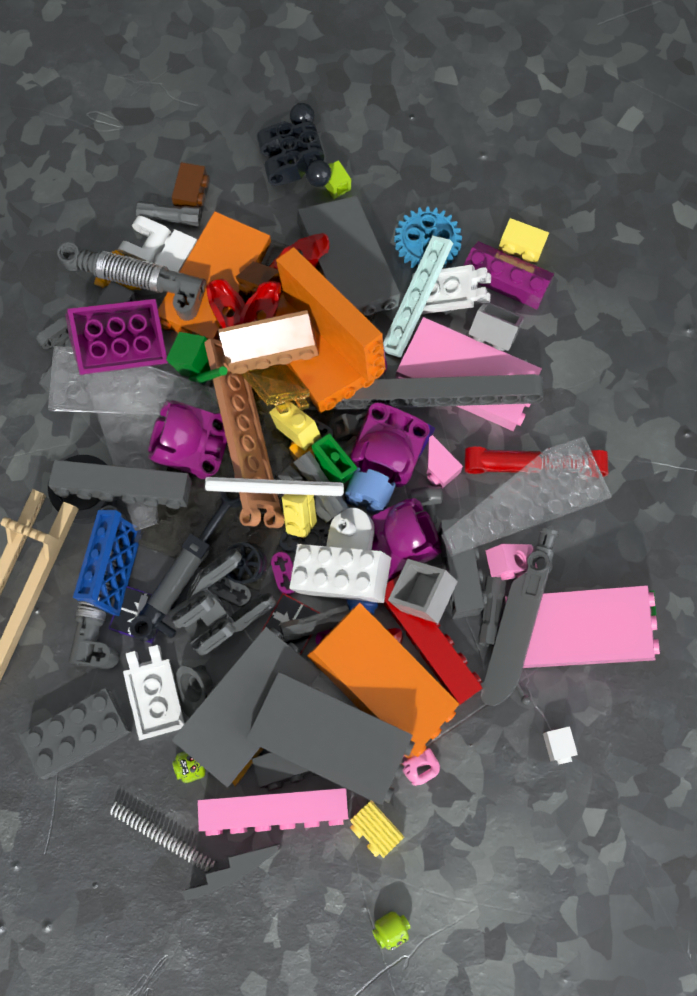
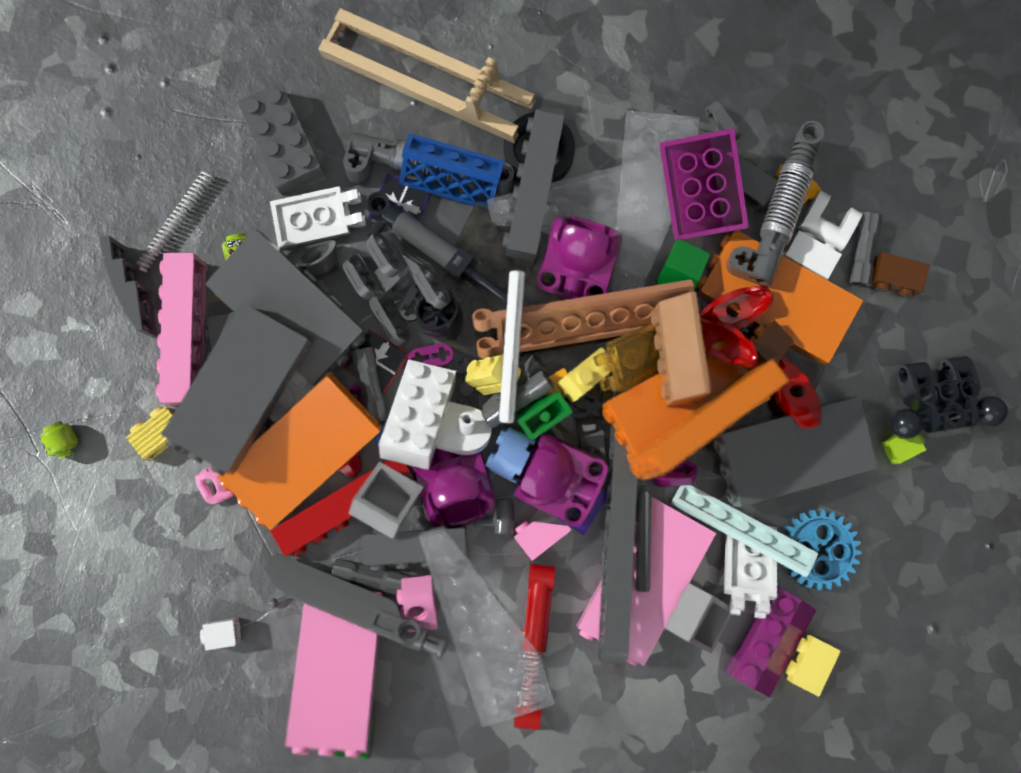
camera: 90 degrees right, 10 degrees up
green bar [186,366,228,386] -> none
none -> dark grey axle [636,492,652,592]

